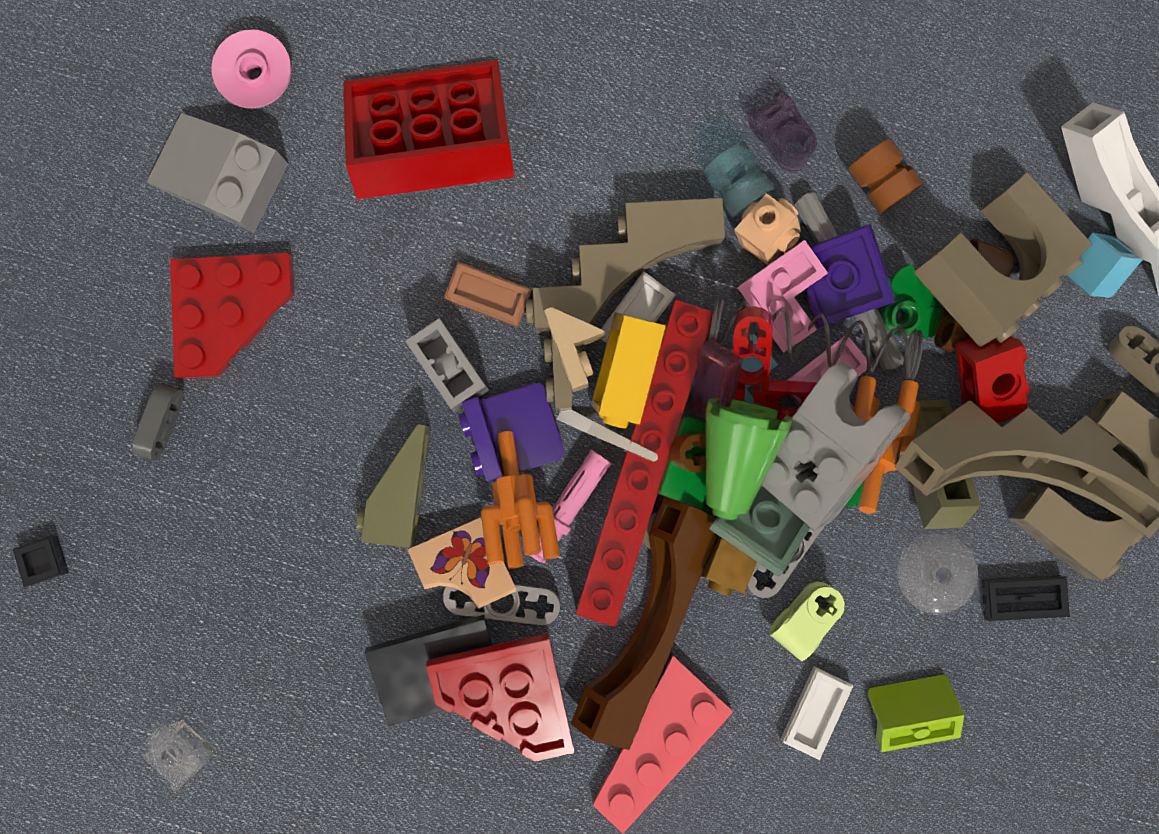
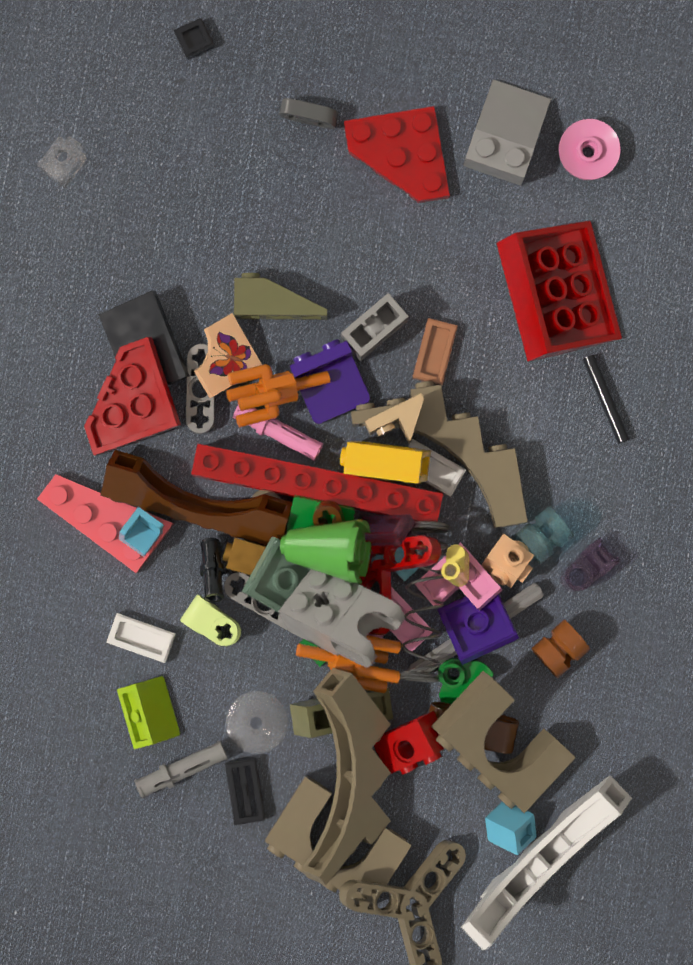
camera: 85 degrees right, 0 degrees up
white sticker [557,410,658,462] -> none
none -> medium azure panel [119,507,164,557]
none -> light grey pin [134,741,228,799]
none -> black pin [199,538,225,603]
none -> light yellow piece [441,544,470,587]
none -> black bar [583,355,630,444]

